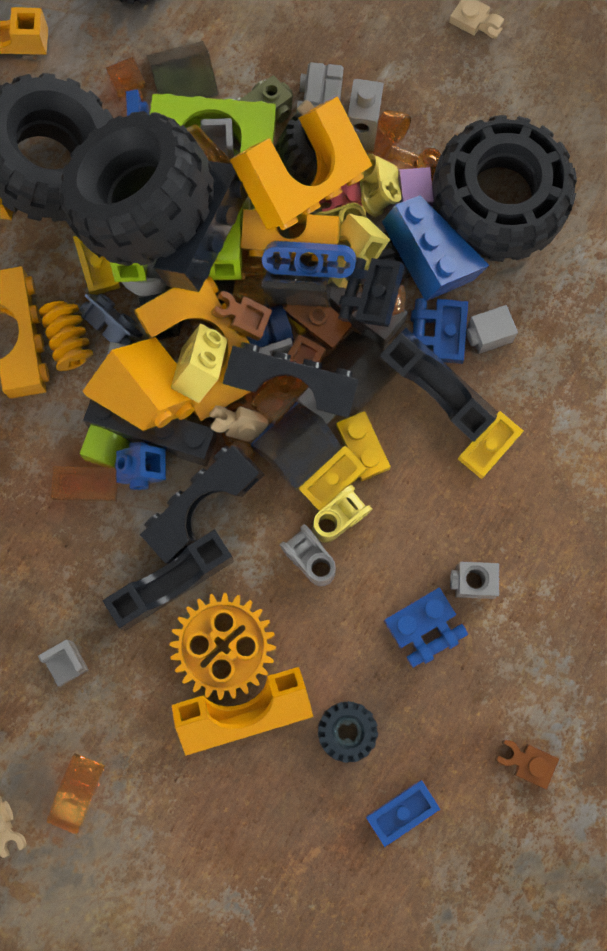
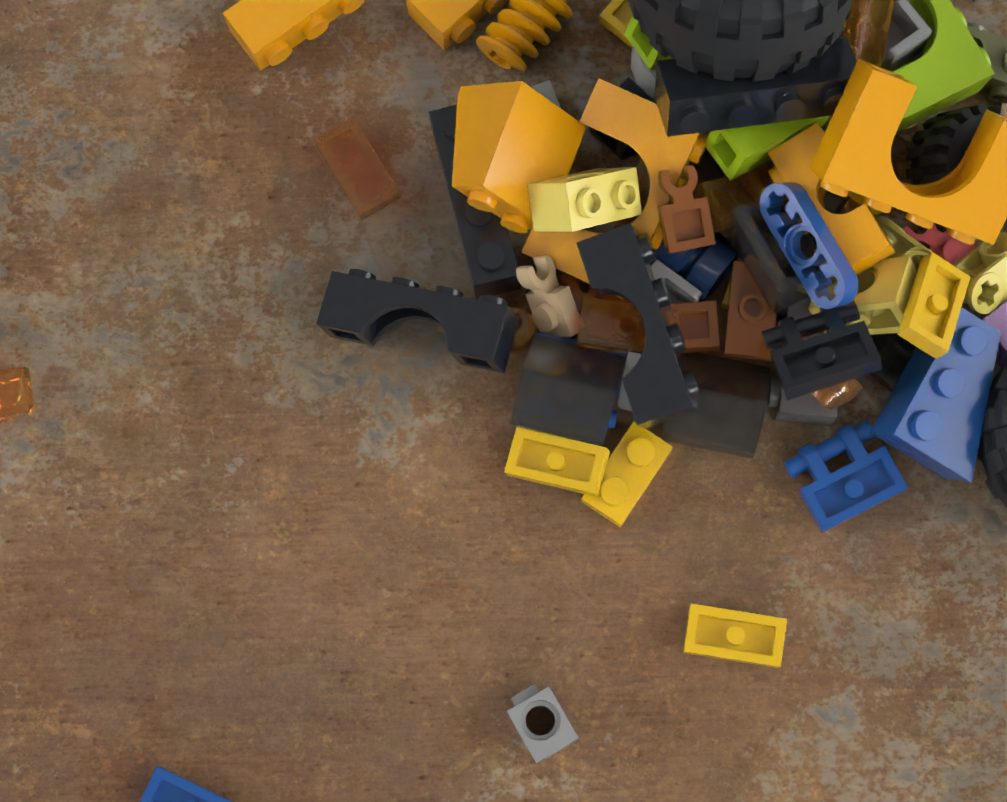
camera: 65 degrees right, 0 degrees up
light grey panel [38,639,89,687] -> none
sand blue hinge [80,293,143,345] -> none
lime brick [80,424,131,470] -> none
black arch [102,529,234,631] -> none
blue brick [115,442,166,490] -> none
light orange gear [169,593,276,700] -> none
light orange arch [171,667,314,756] -> none
light grey piece [279,524,336,586] -> none
light yellow piece [312,485,372,543] -> none
black bush [318,701,378,763] -> none
black arch [380,328,498,442] -> none
blue plate [384,587,468,668] -> none
light grey brick [466,305,518,354] -> none
none -> yellow plate [897,252,970,359]

